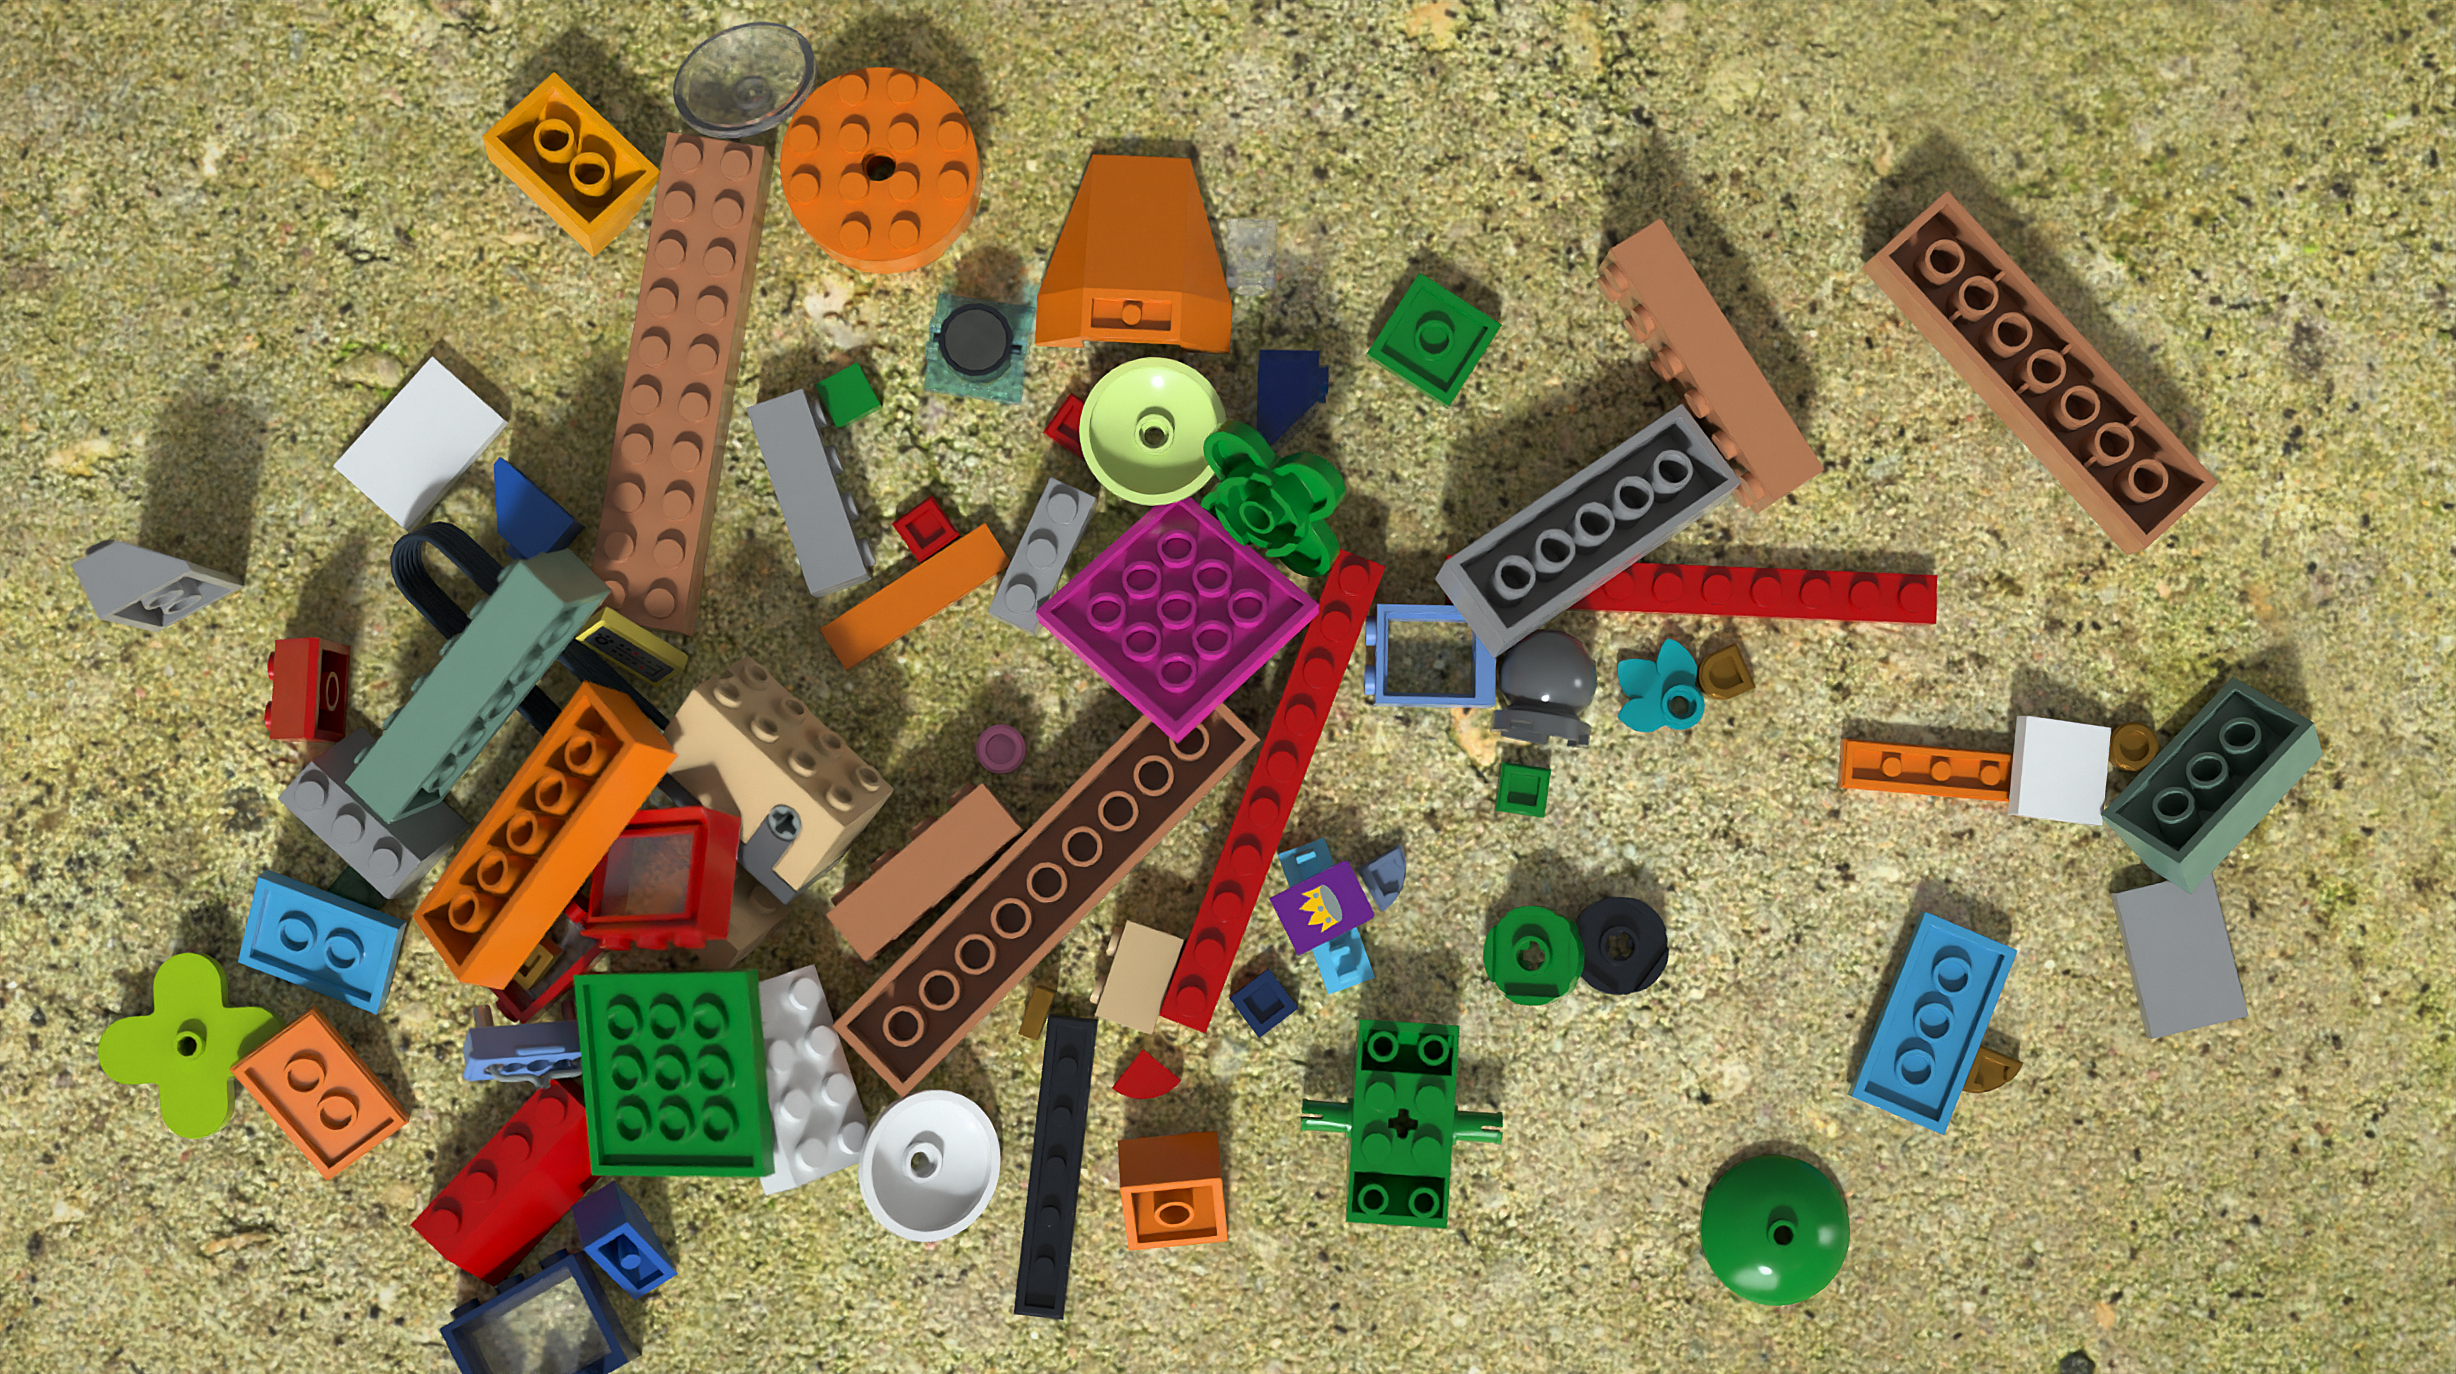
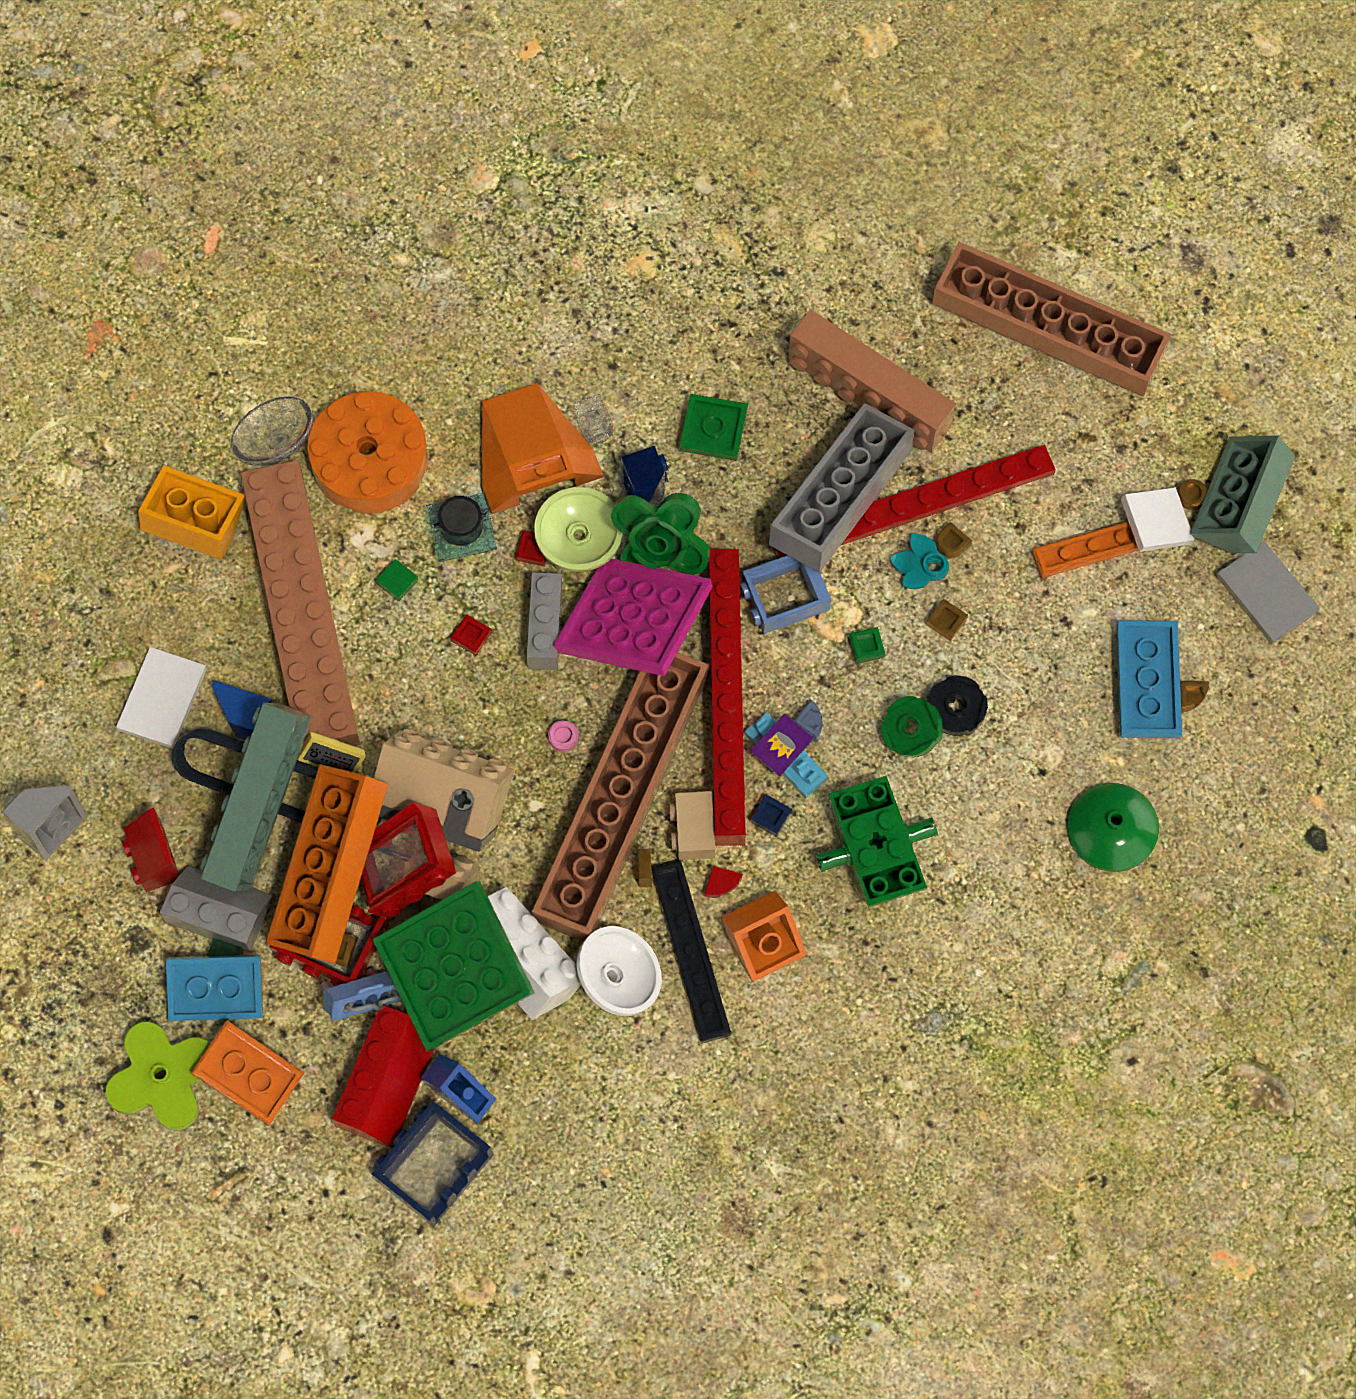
camera: 20 degrees left, 15 degrees down
light grey brick [746,388,876,599] -> none
orange tile [819,523,1011,671] -> none
nougat brick [826,782,1027,961] -> none
dark grey tile [1490,629,1598,748] -> none
none -> pearl gold tile [926,599,968,642]

